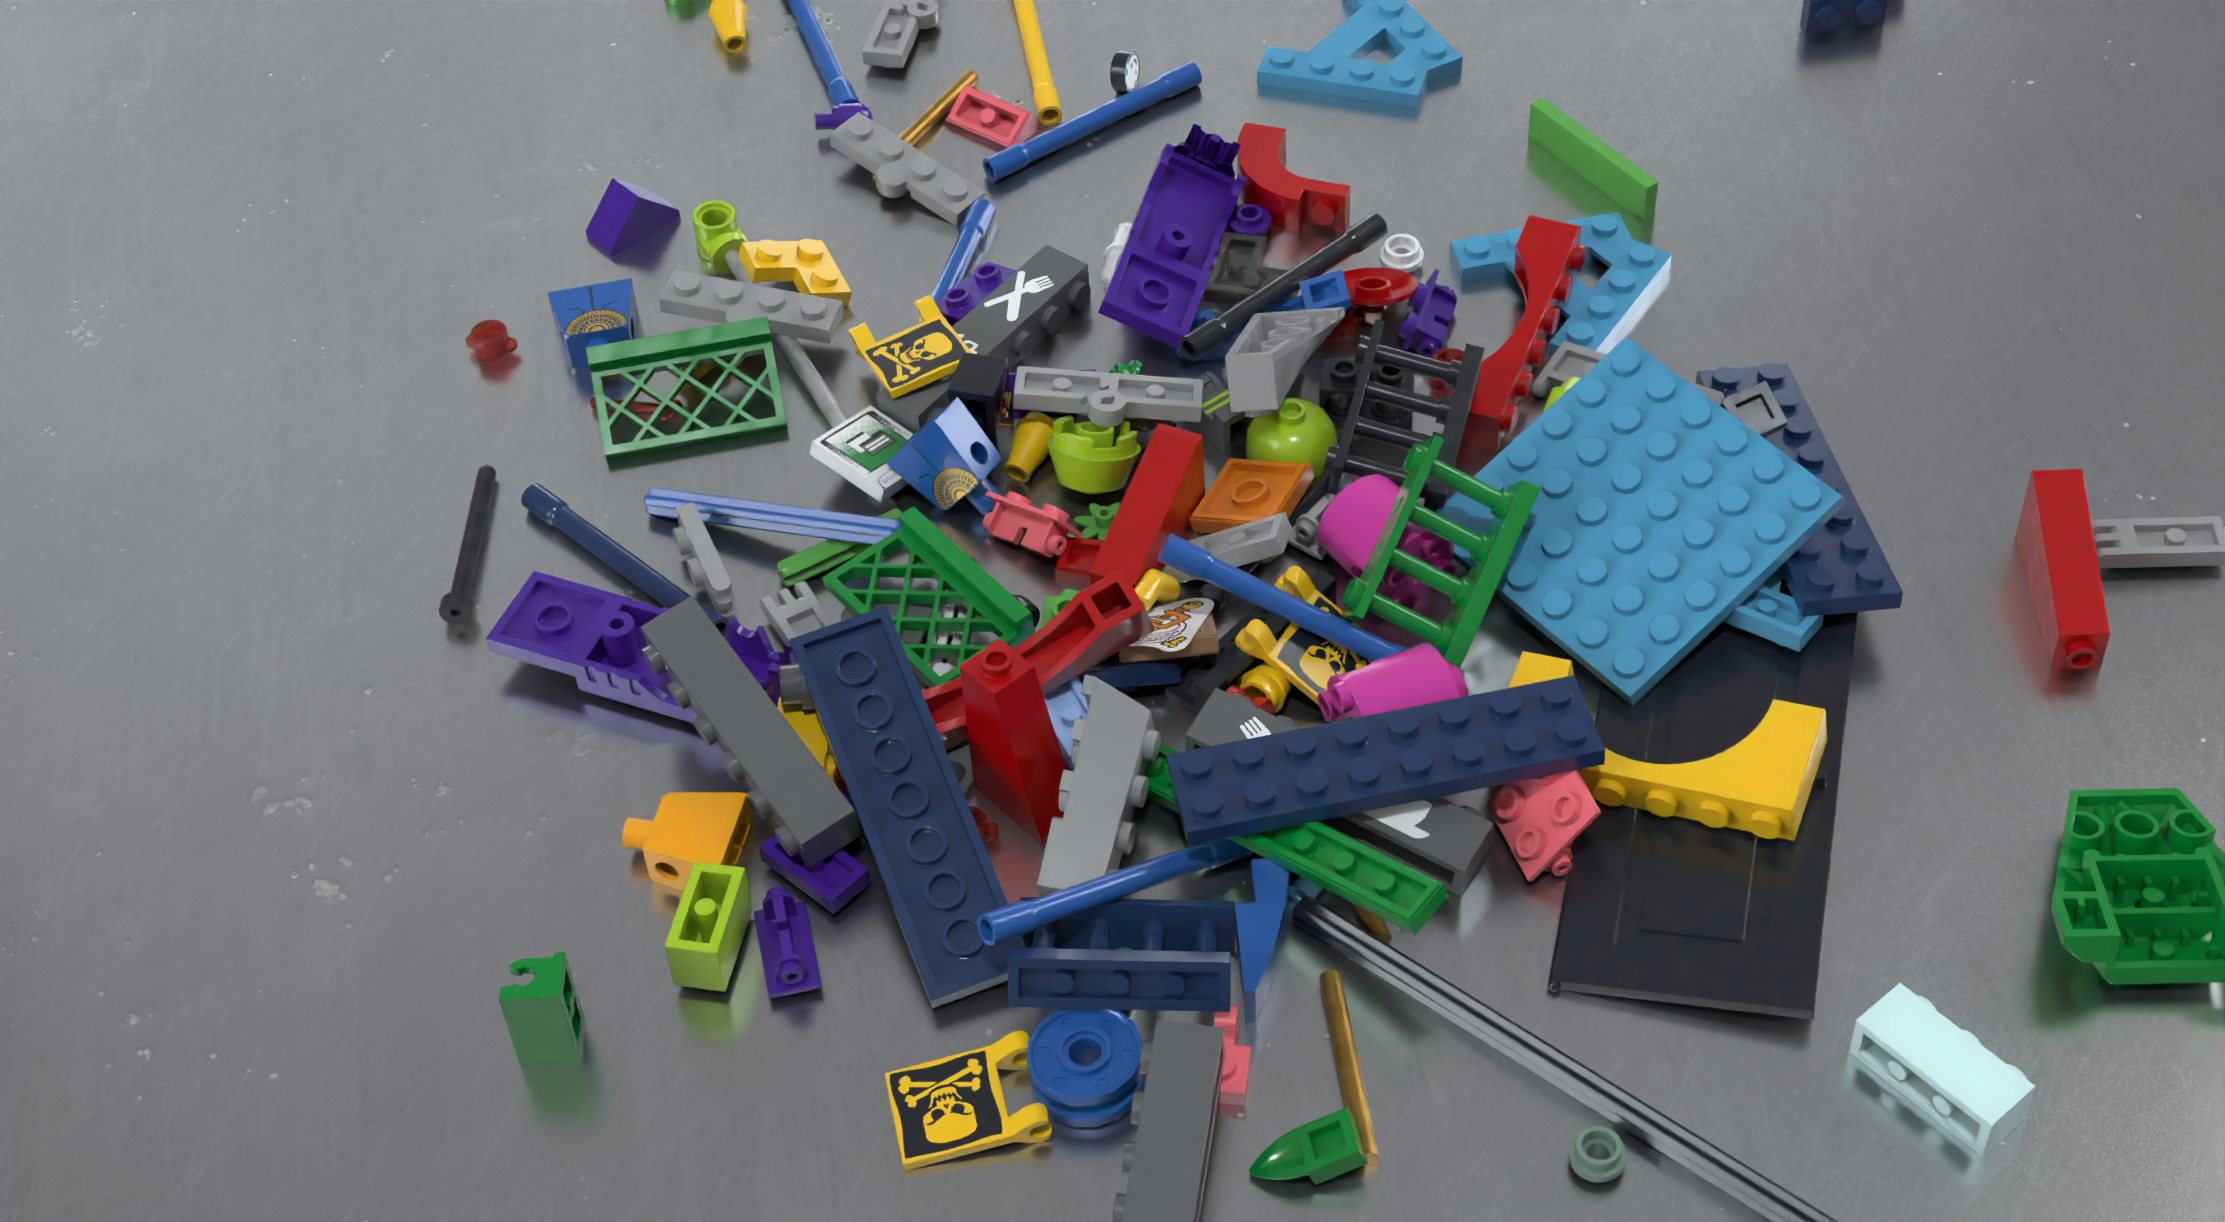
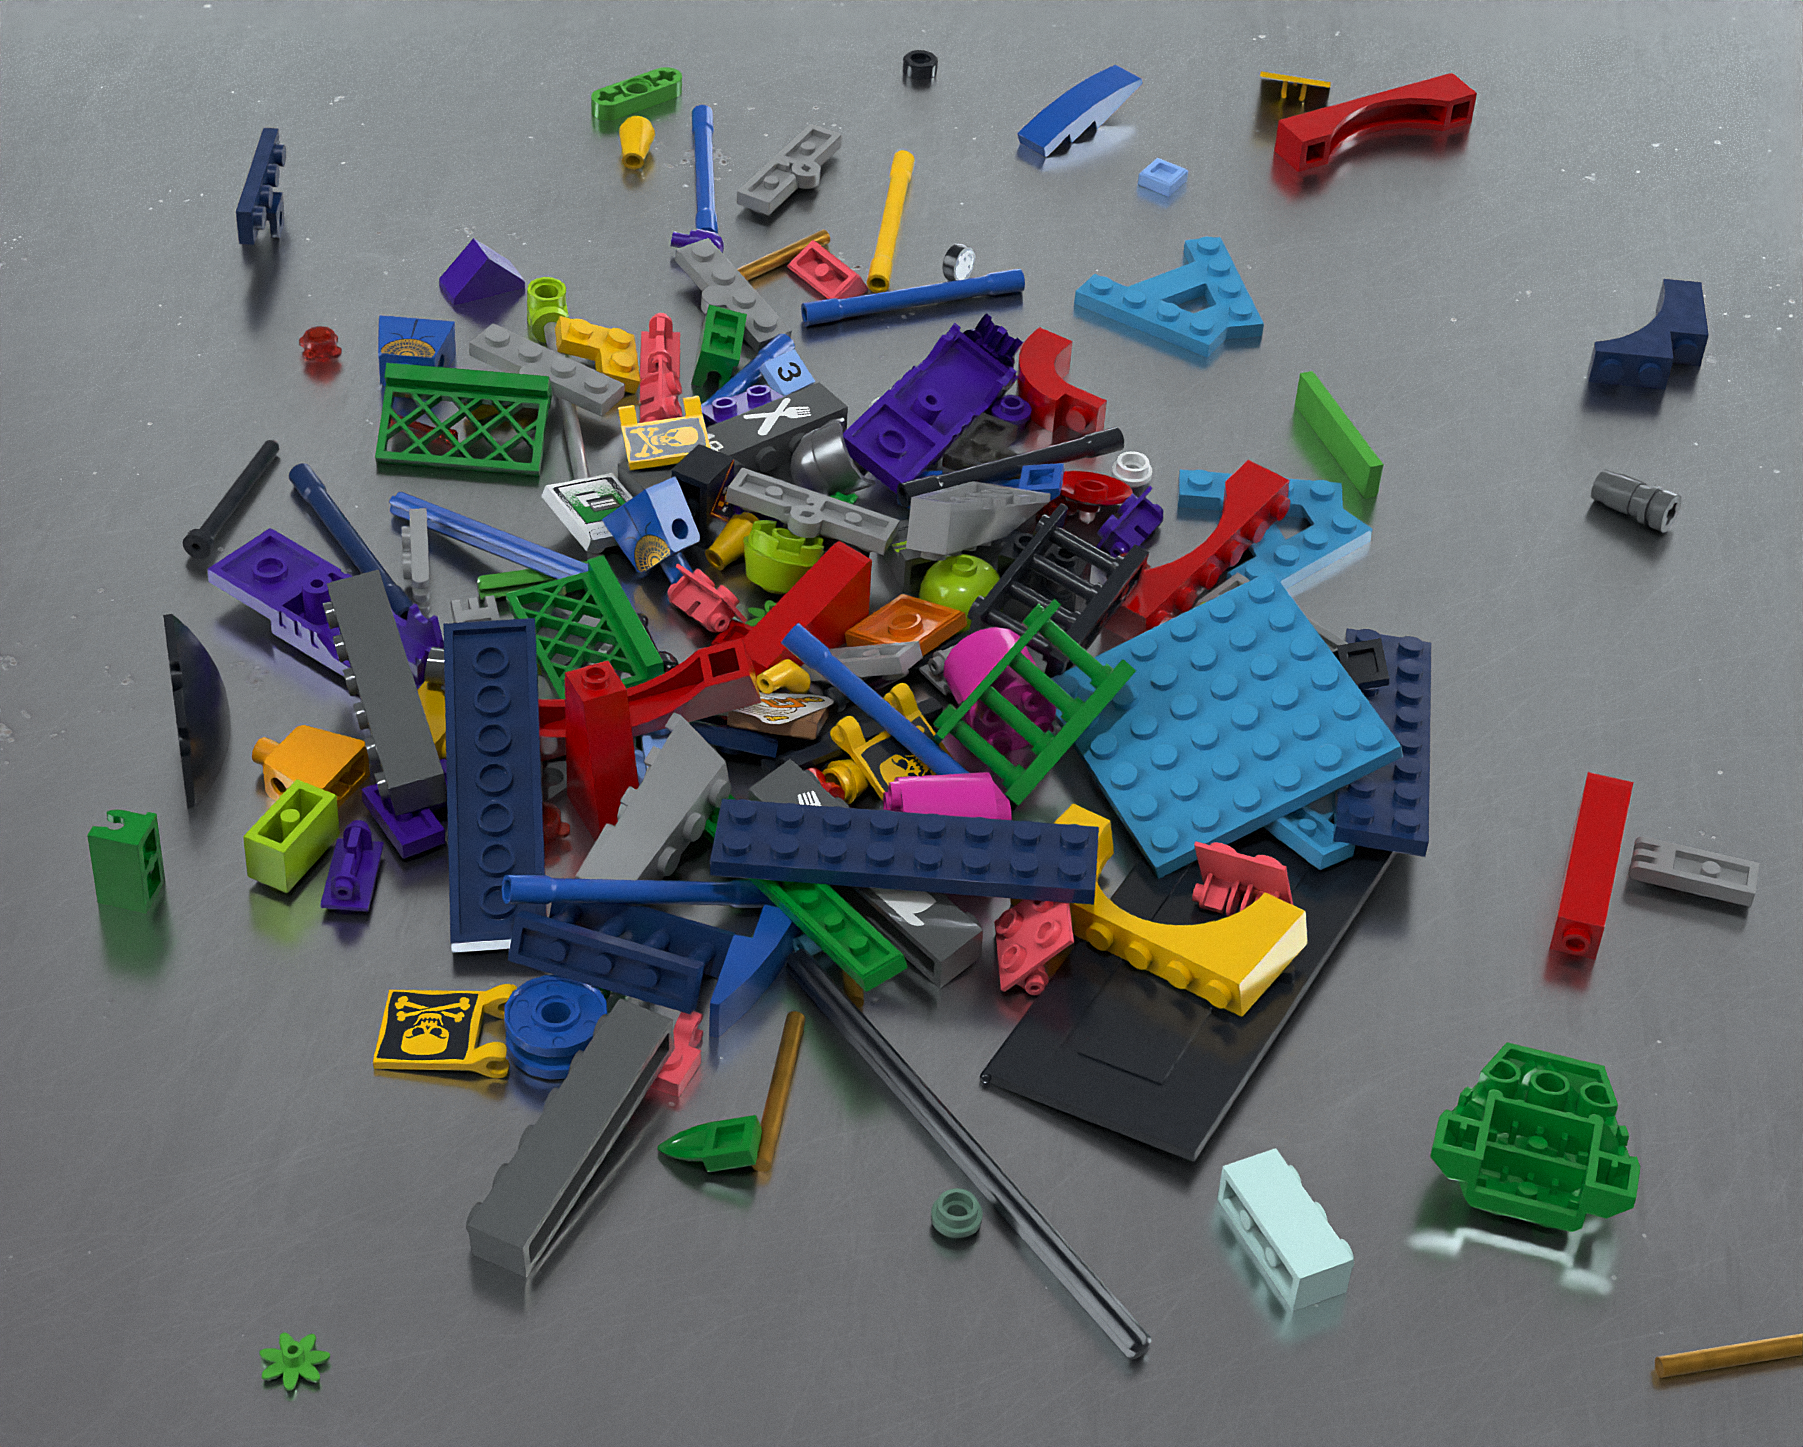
camera: 10 degrees right, 5 degrees down
none -> black brick [163,614,231,809]
none -> dark blue plate [236,128,286,245]
none -> coral hinge [640,313,680,380]
none -> coral hinge [640,358,682,423]
none -> green hinge [691,305,747,388]
none -> light blue tile [759,349,816,396]
none -> flat silver helmet [790,418,876,497]
none -> coral hinge [1192,841,1293,916]
none -> dark grey axle [1591,469,1681,533]

